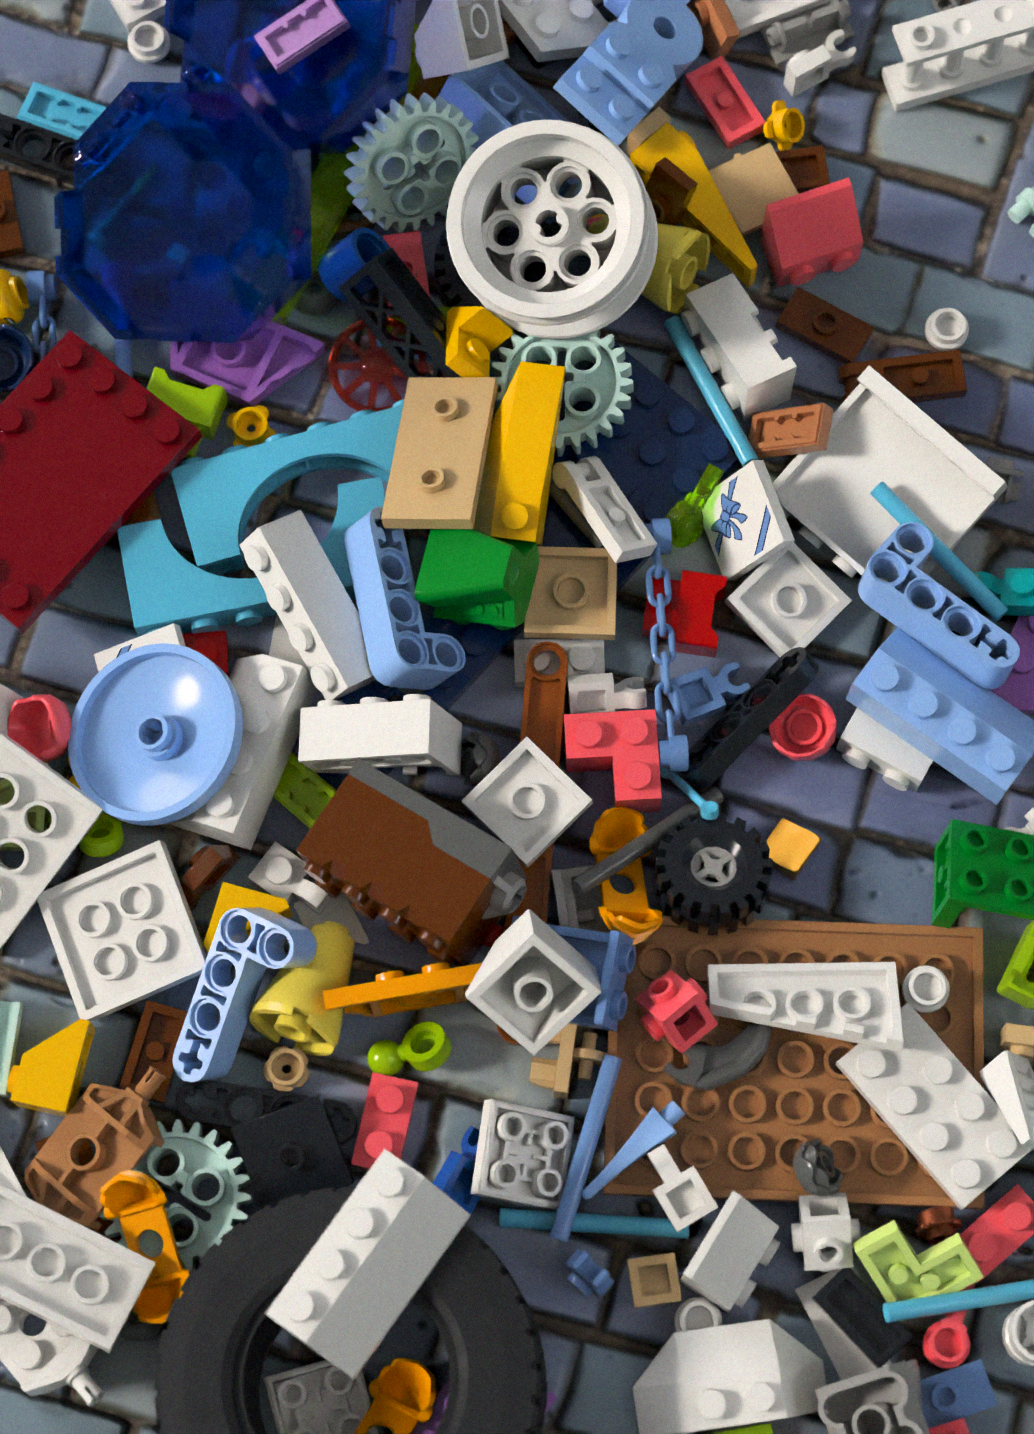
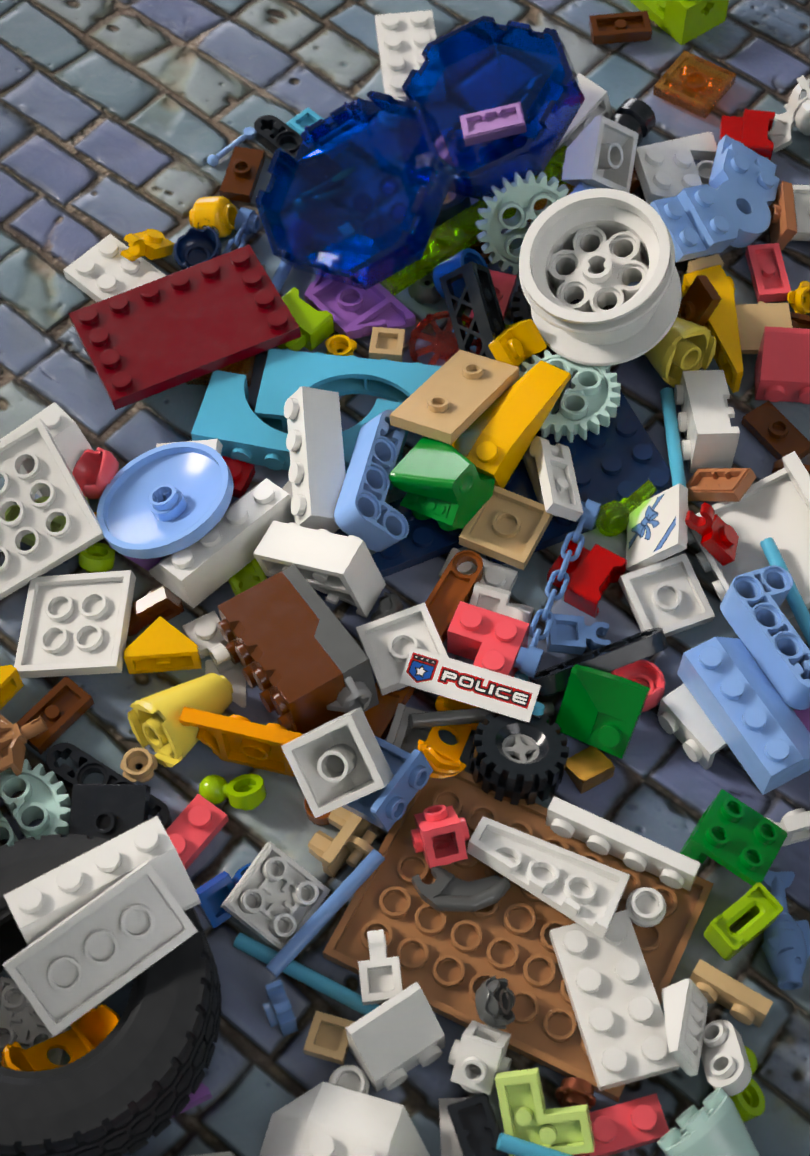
camera: 25 degrees right, 15 degrees down
light blue beam [172,907,317,1082] -> none
light blue piece [582,1100,685,1200] -> none
none -> white plate [3,860,198,1037]
none -> tan plate [369,327,405,362]
none -> white sticker [399,647,541,723]
none -> white plate [546,796,701,891]
none -> green plate [555,664,651,759]
none -> red plate [685,502,739,566]

